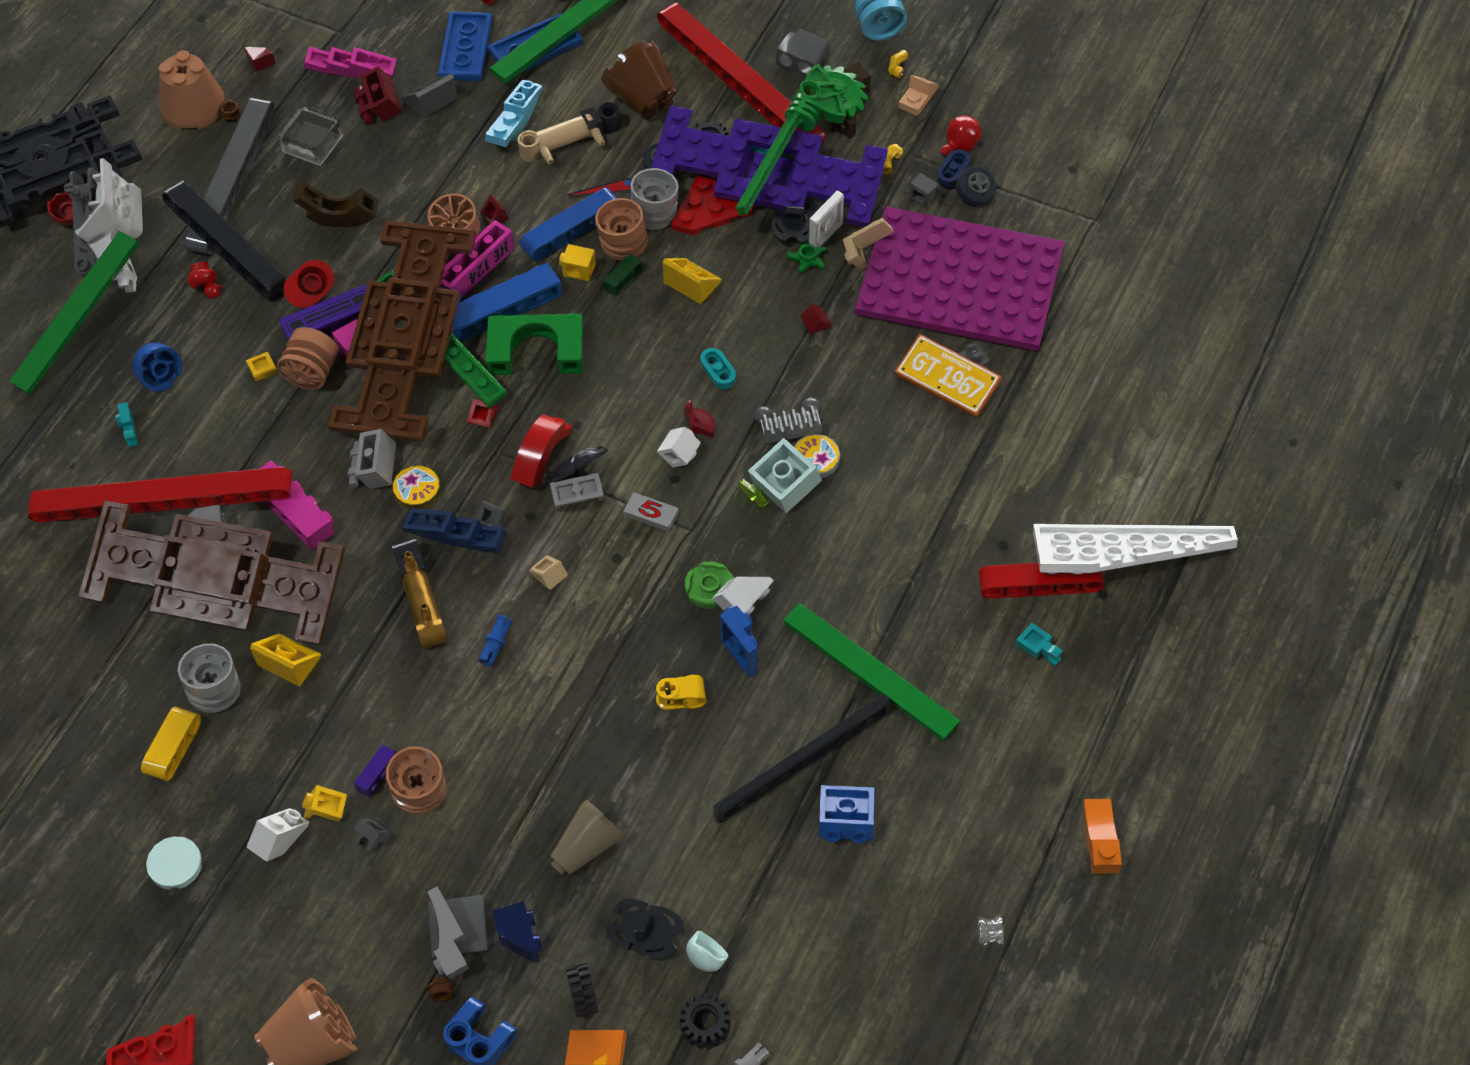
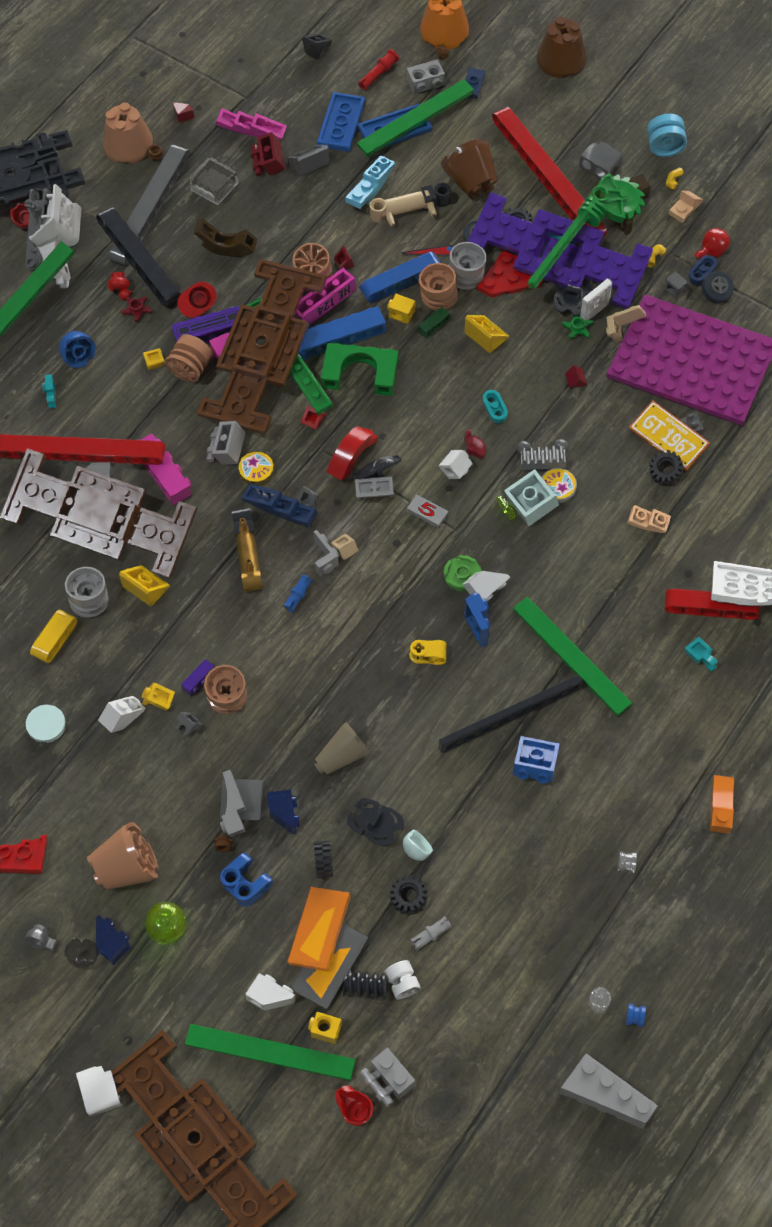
camera: 10 degrees right, 5 degrees up
none -> dark red animal [121,296,152,322]
none -> light grey bracket [313,530,339,576]
none -> light nougat slope [627,505,671,533]
none -> black tyre [649,450,683,486]

